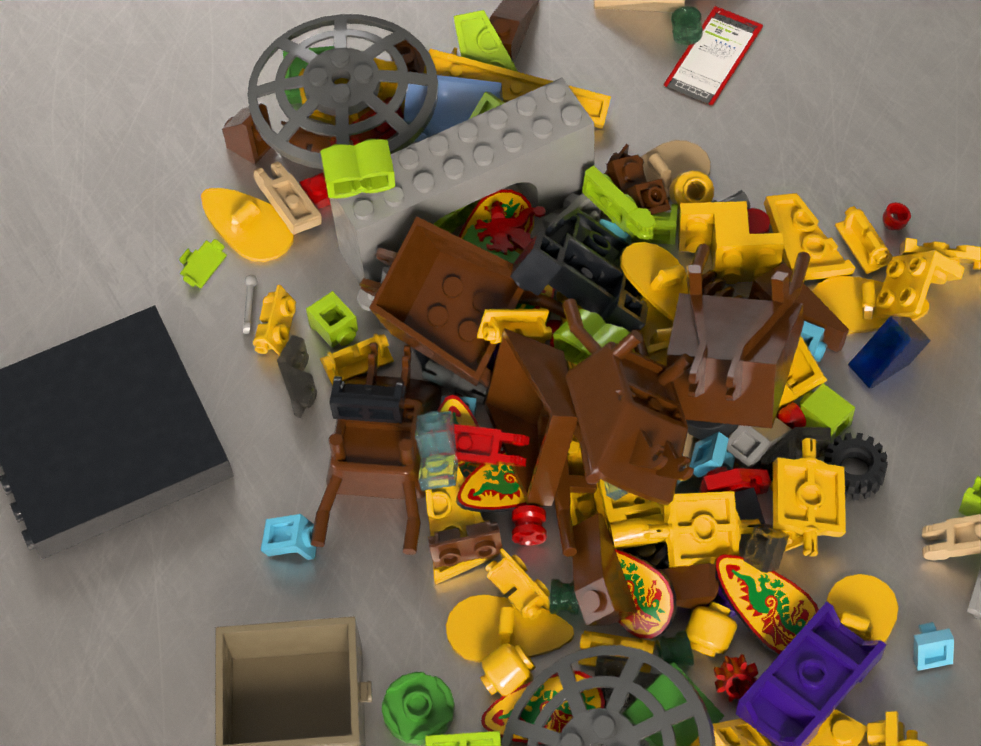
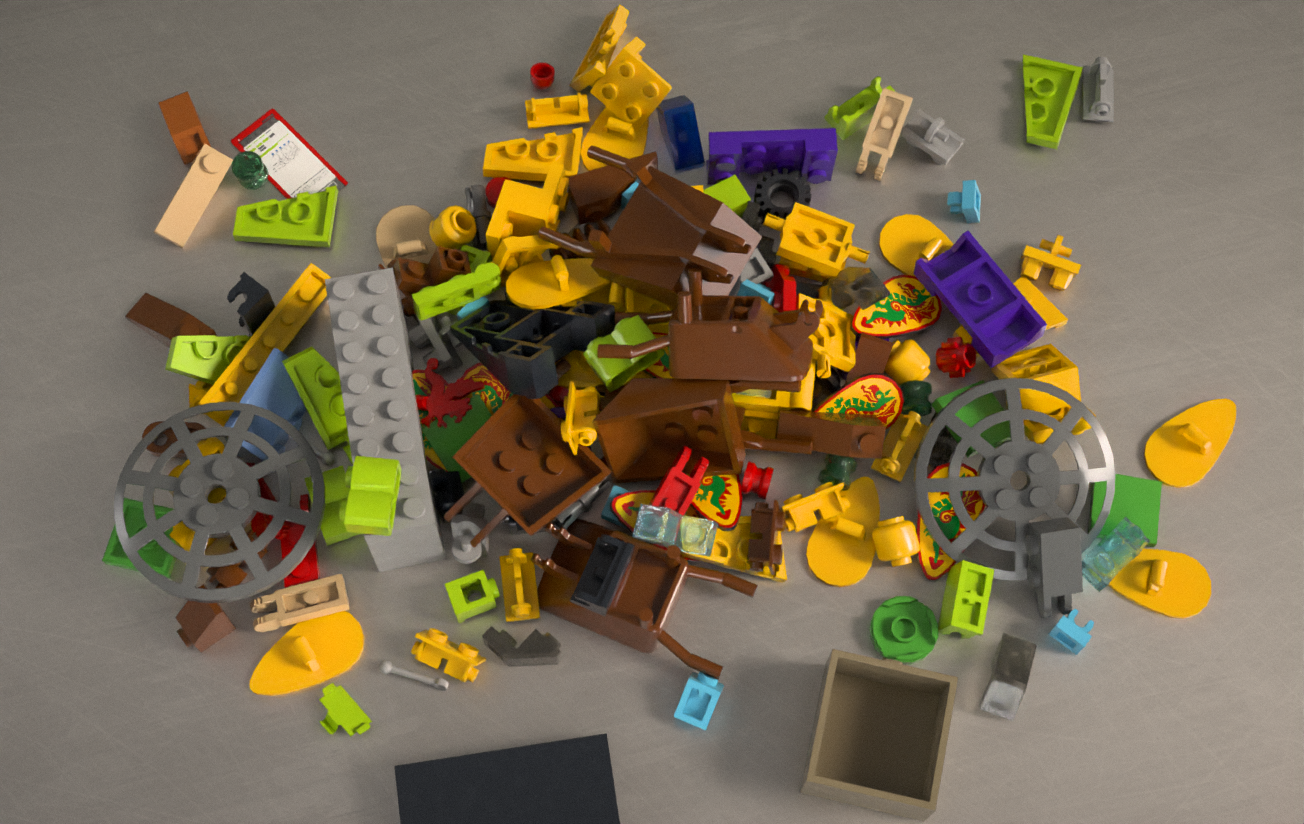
camera: 80 degrees left, 10 degrees up
none -> black hinge [227,272,275,336]
none -> lime wing [233,185,338,248]
none -> yellow wing [491,235,560,287]
none -> dark purple piece [706,128,838,185]

